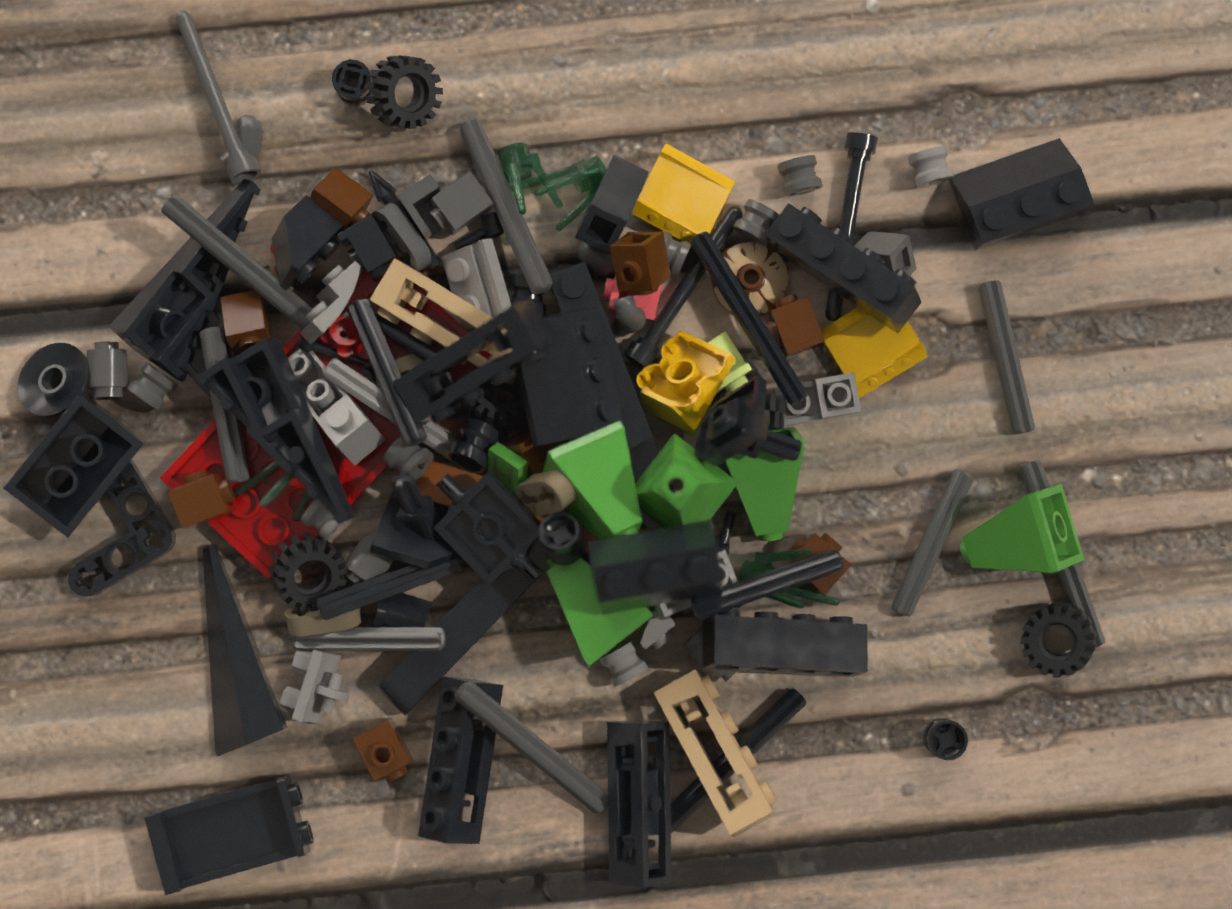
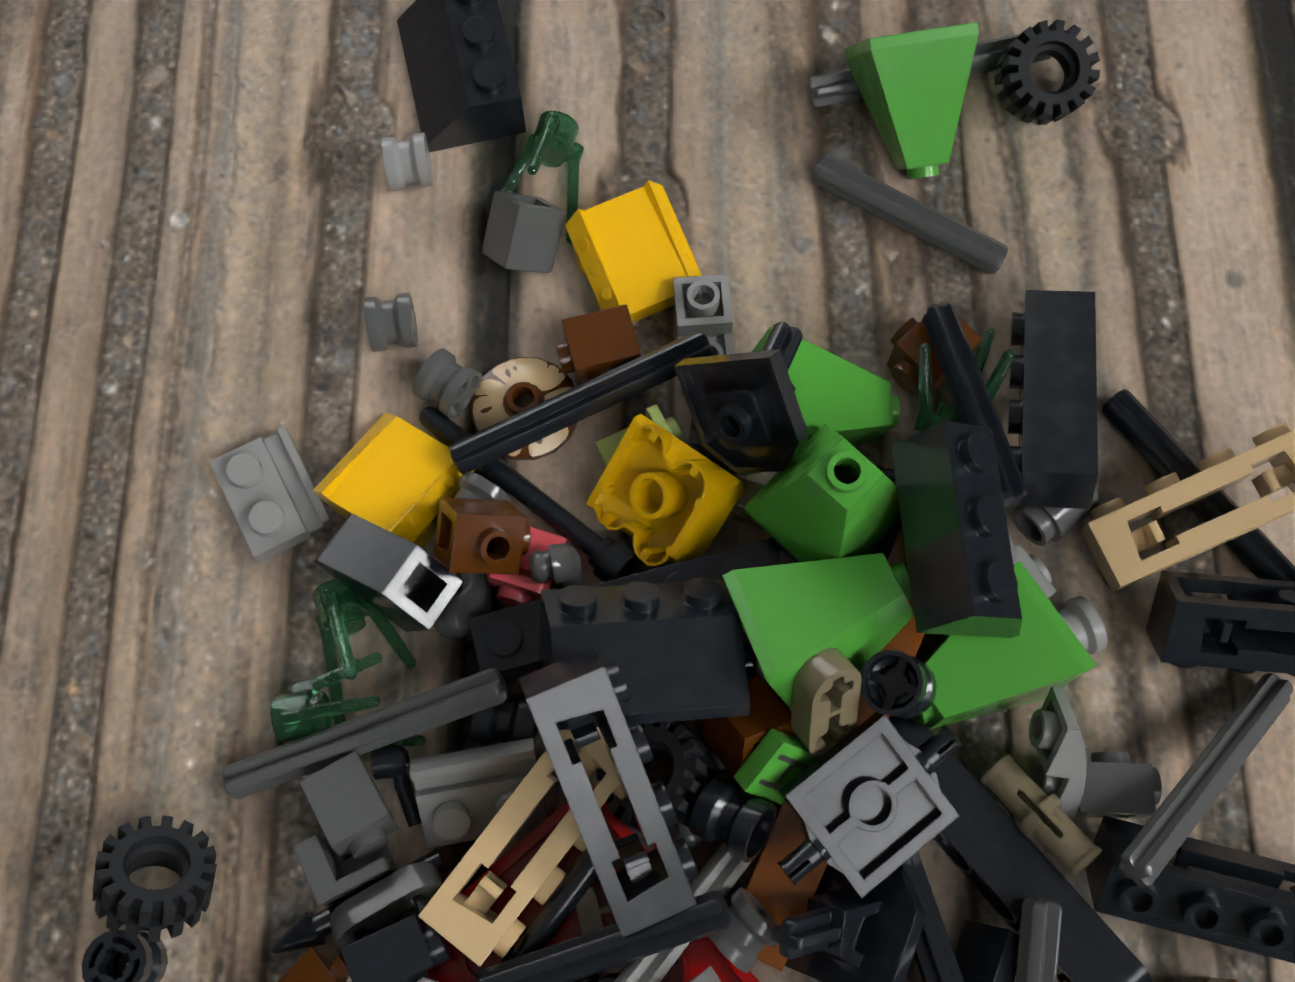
camera: 80 degrees left, 15 degrees down
black brick [765,203,922,333] -> none
black piece [825,132,878,321] -> none
black wheel [923,718,968,761] -> none
dark grey axle [979,280,1035,434] -> none
none -> light grey plate [209,426,335,563]
none -> clear green plant [501,110,584,244]
none -> dark tan pin [981,754,1103,878]
none -> light grey slope [1029,686,1087,824]
none -> dark grey brick [1075,749,1162,819]

